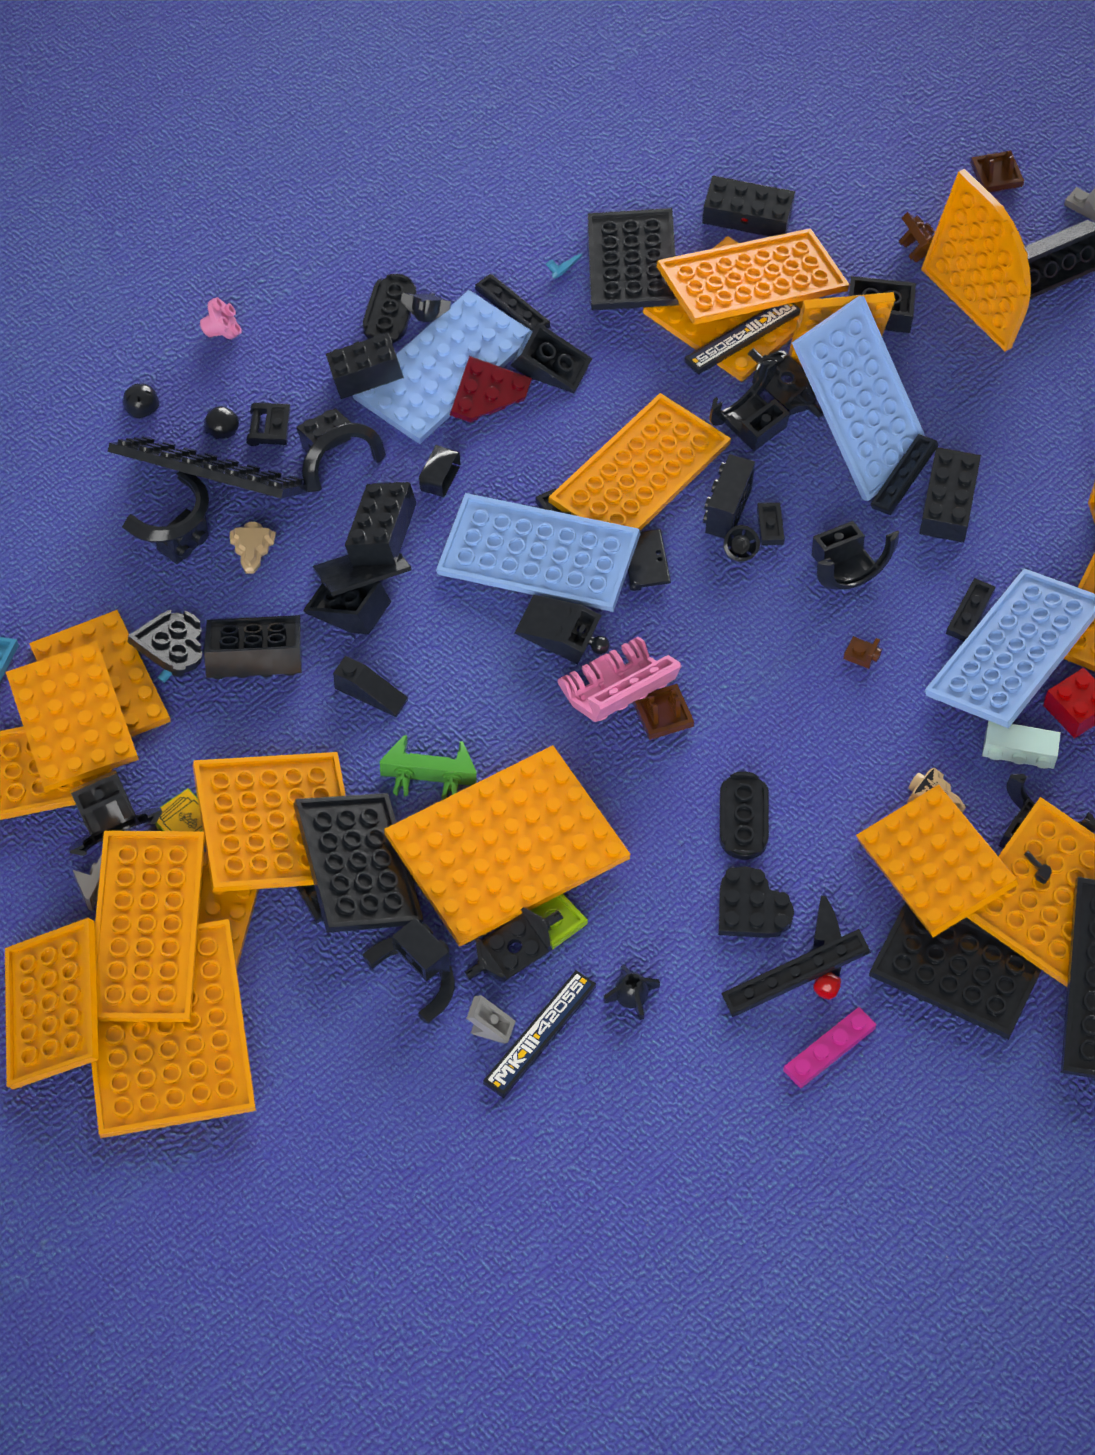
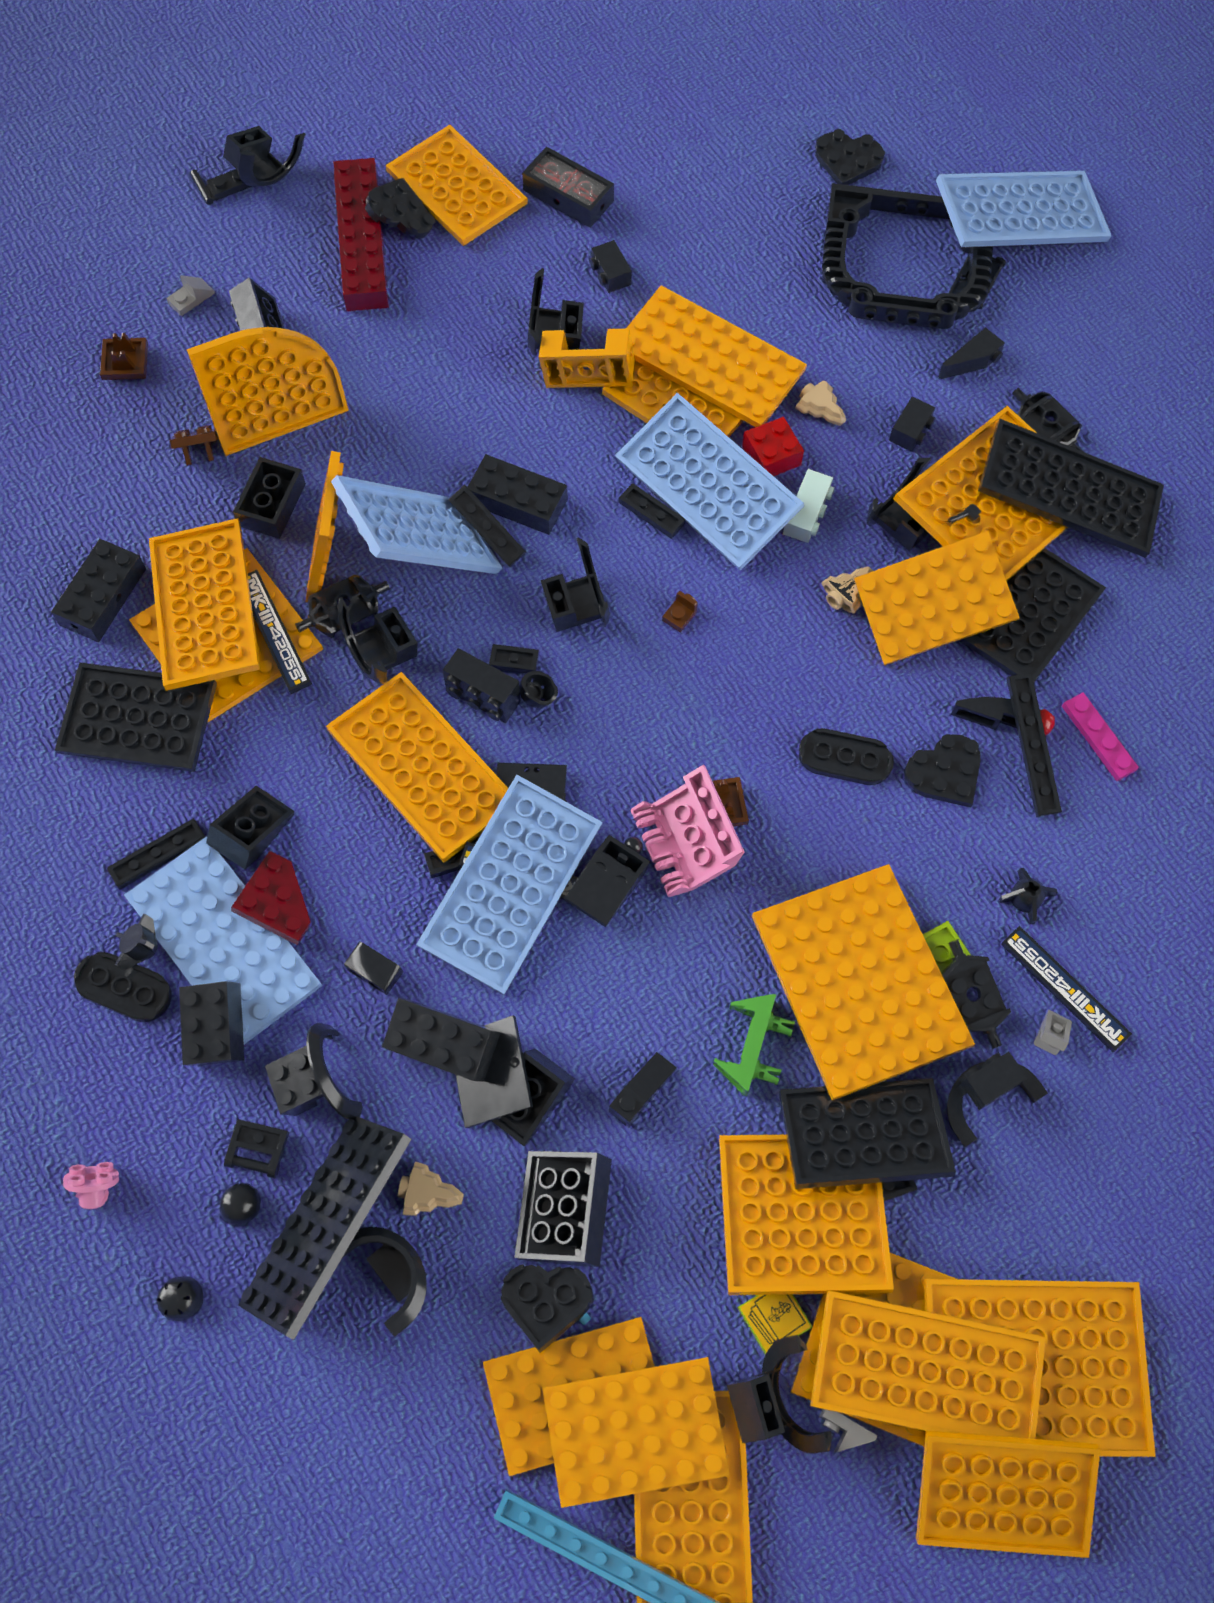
camera: 80 degrees left, 10 degrees up
dark azure bar [546,254,582,278] -> none

